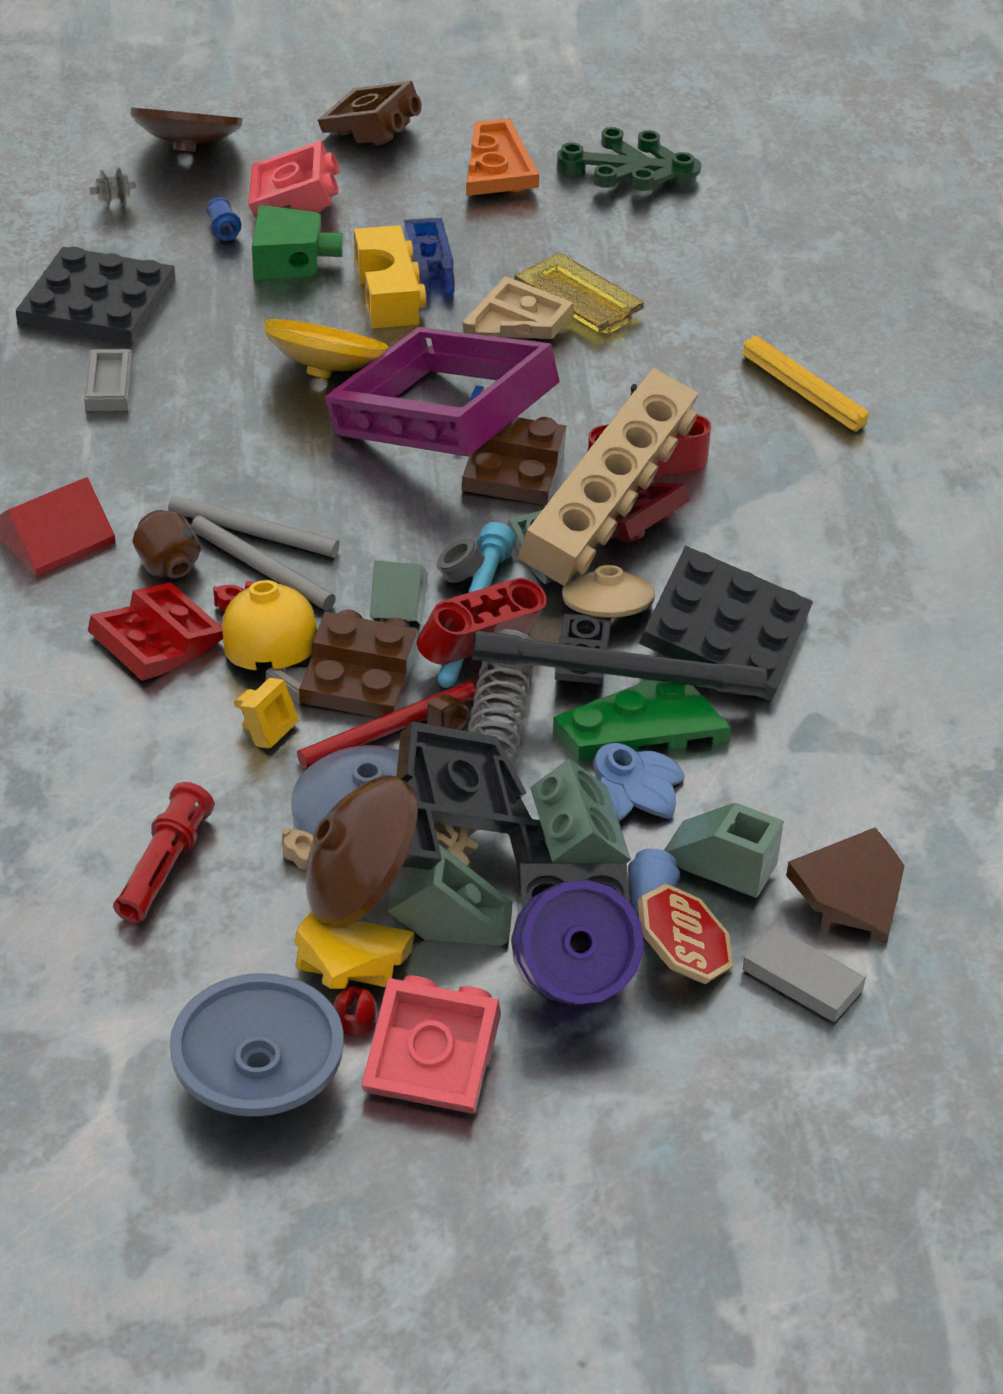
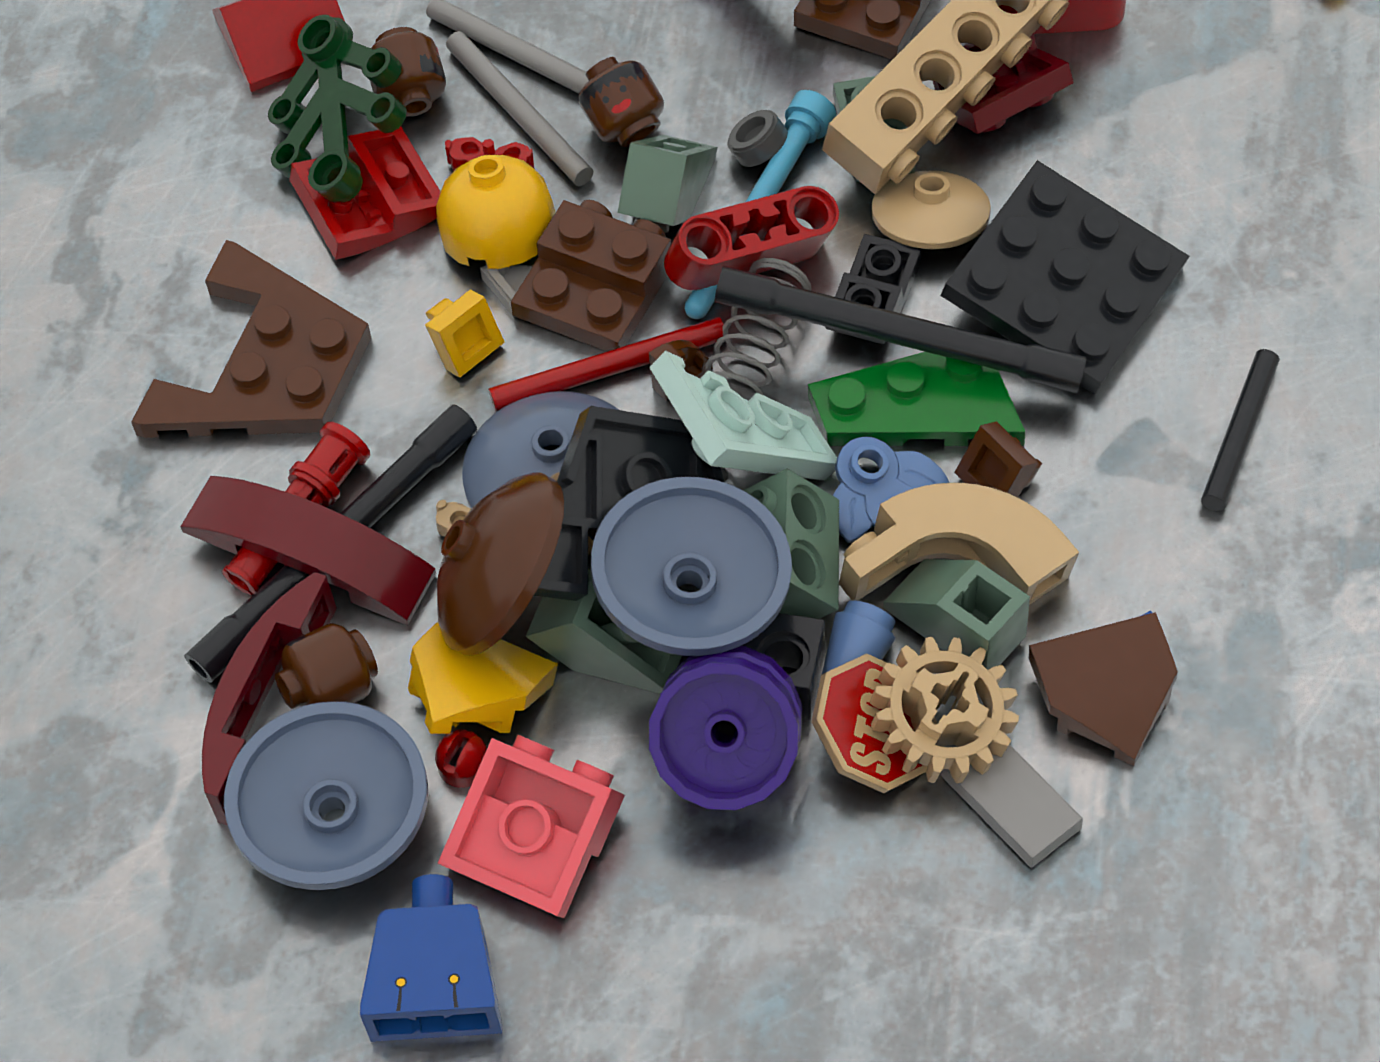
camera: 20 degrees right, 15 degrees up
none -> reddish brown wing [131,240,372,438]
none -> dark red slope [180,476,436,626]
none -> black piece [184,404,477,683]
none -> dark red slope [202,572,337,826]
none -> dark green plant [268,15,407,202]
none -> reddish brown head [275,623,378,709]
none -> blue torso [360,874,502,1042]
none -> reddish brown head [579,57,664,147]
none -> sand blue dish [591,477,792,656]
none -> light aqua wing [649,350,837,480]
none -> tan arch [839,483,1079,605]
none -> tan gear [870,637,1019,784]
none -> reddish brown tile [954,421,1042,498]
none -> black bar [1201,349,1280,511]

